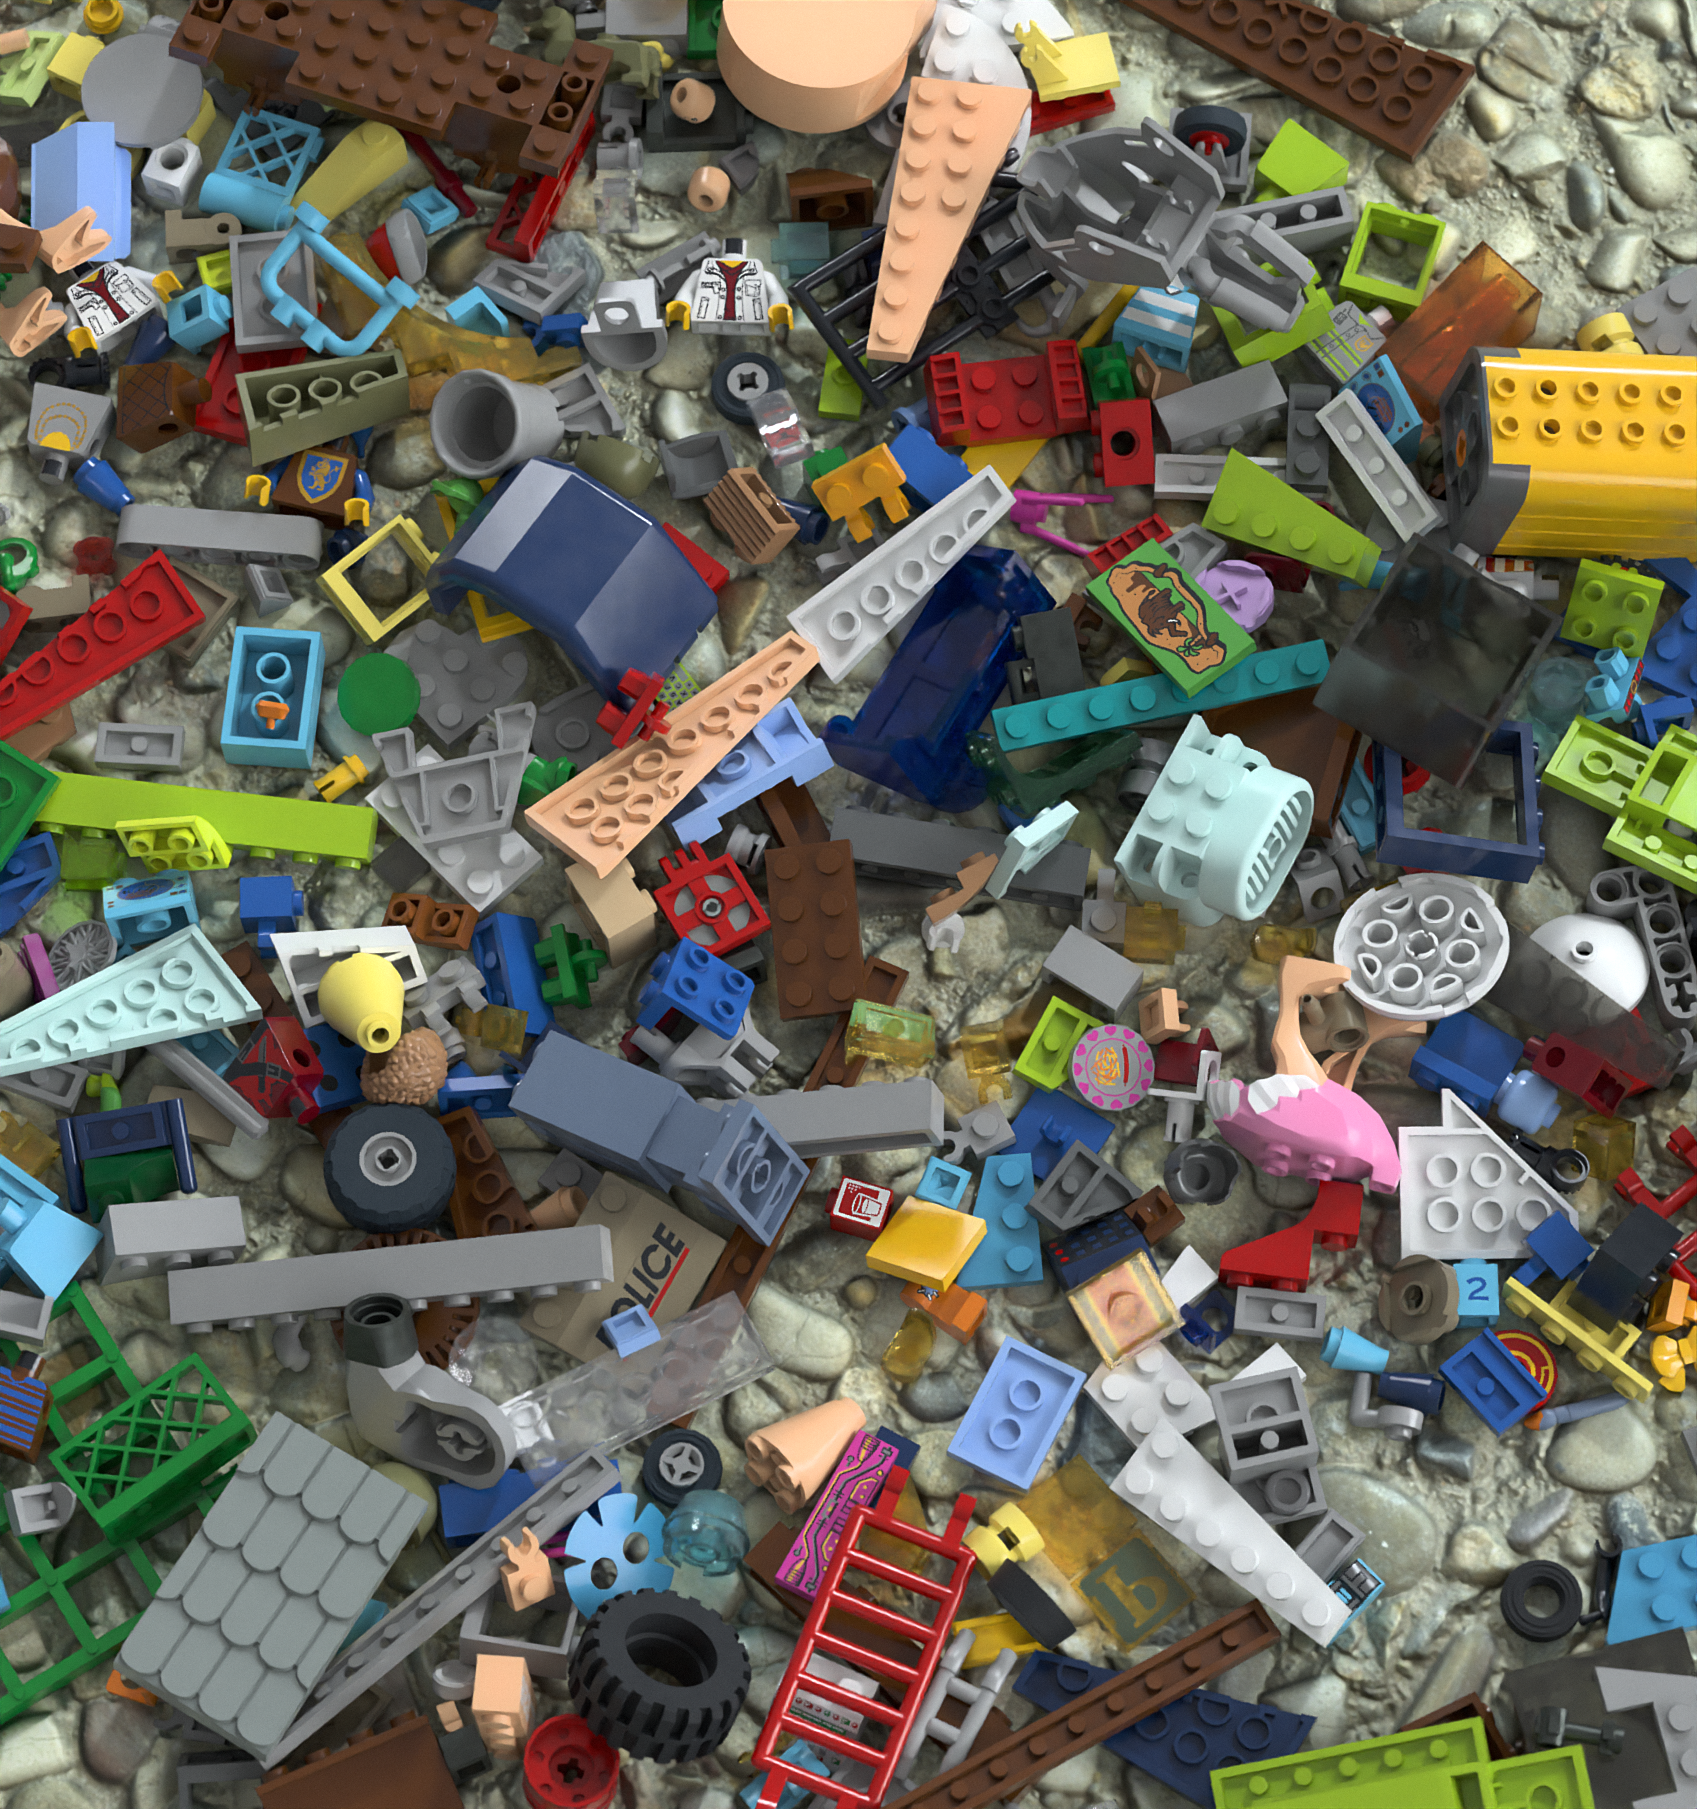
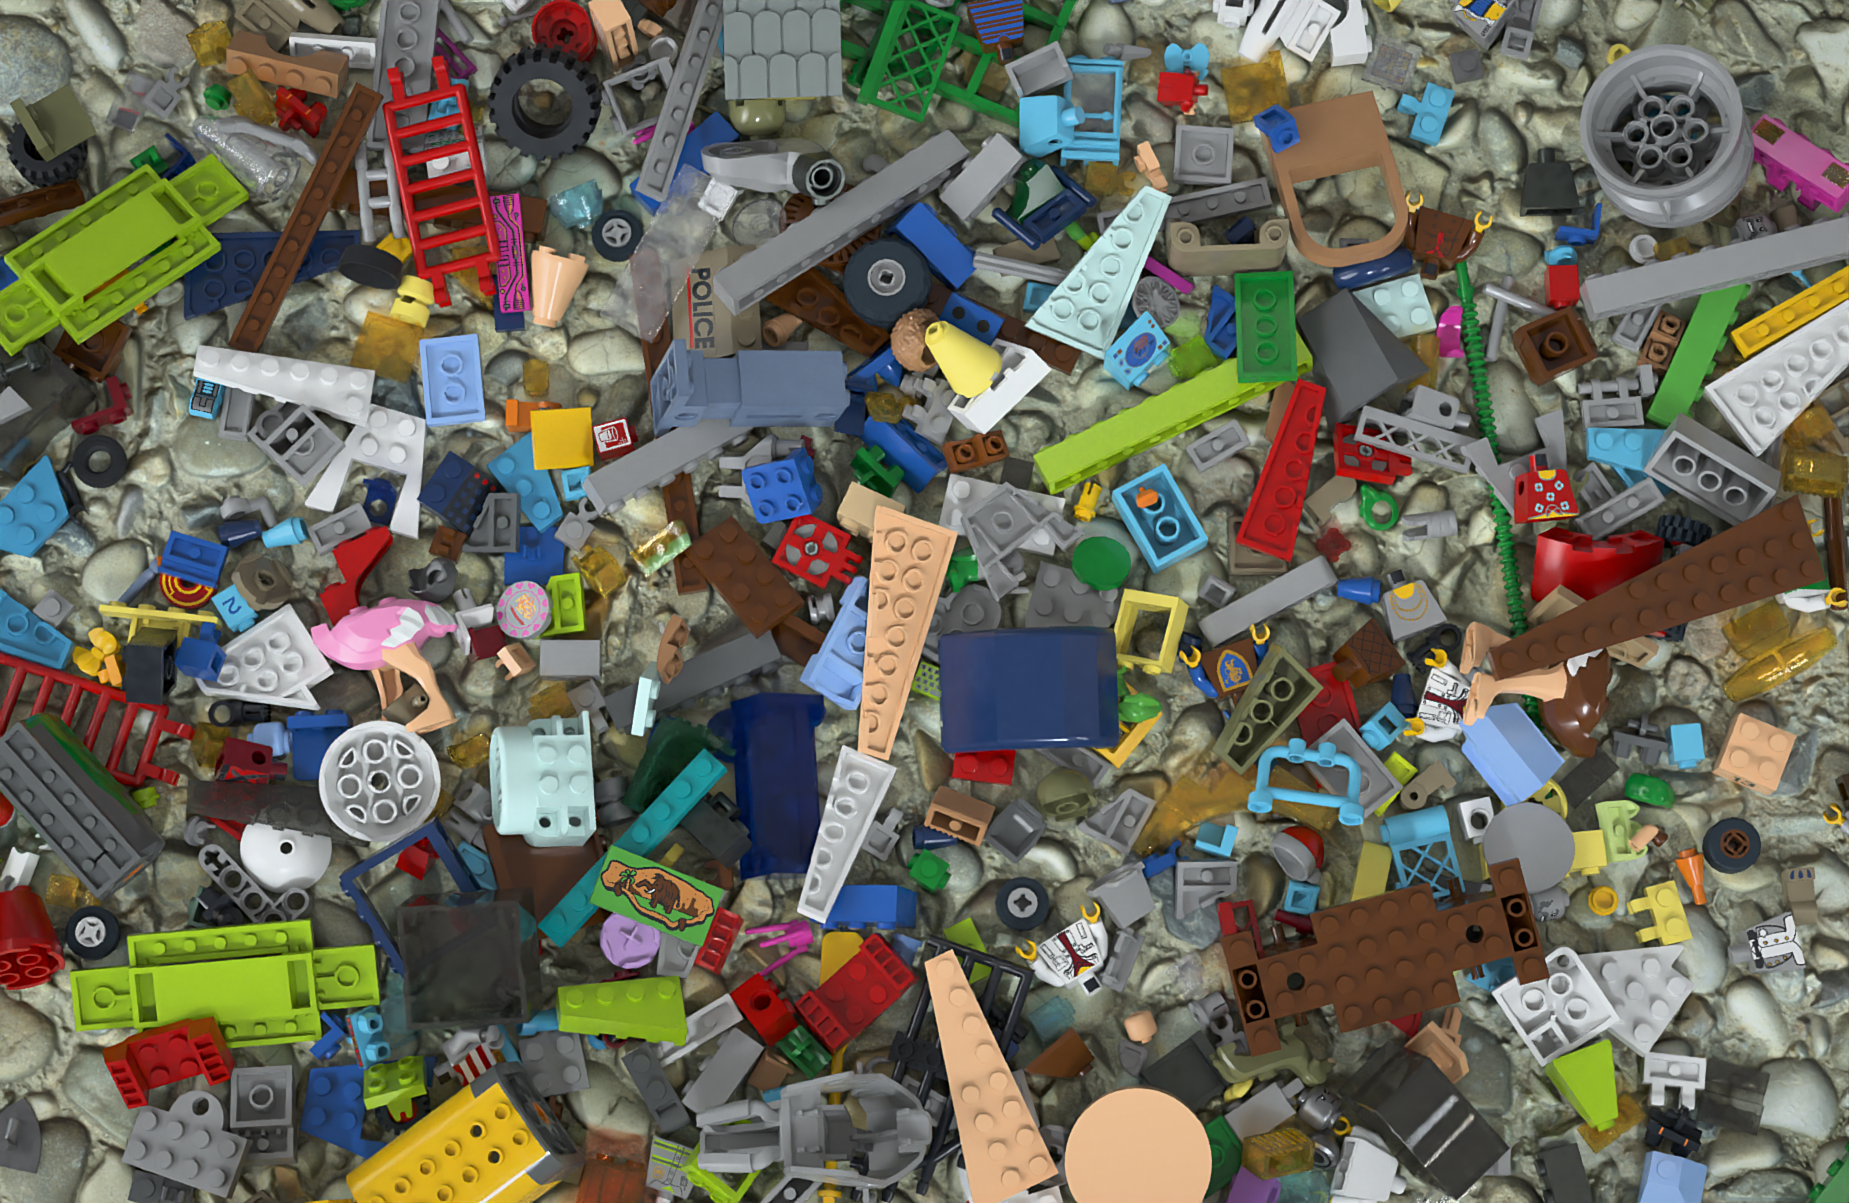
camera: 145 degrees right, 10 degrees up
neon yellow slope [115,815,232,874] -> none
torso [222,1016,324,1124] -> none
blue brick [240,876,304,959] -> none
light grey piece [429,368,565,479] -> none
light nougat plate [499,1527,556,1612] -> none
dark azure piece [564,1493,675,1619] -> none
red hips [595,667,672,749] -> none
light blue tile [601,1304,661,1358] -> none
light nougat piece [670,78,716,124] -> none
clear slope [746,387,815,469] -> none
light orange plate [811,442,911,543] -> none
clear yellow tile [1064,1247,1185,1371] -> none
clear yellow piece [1070,1529,1197,1653] -> none
white plate [1315,388,1443,546] -> none
medium azure slope [1338,354,1423,465] -> none
none -> dark red bracket [70,375,134,435]
none -> blue wedge [884,201,977,290]

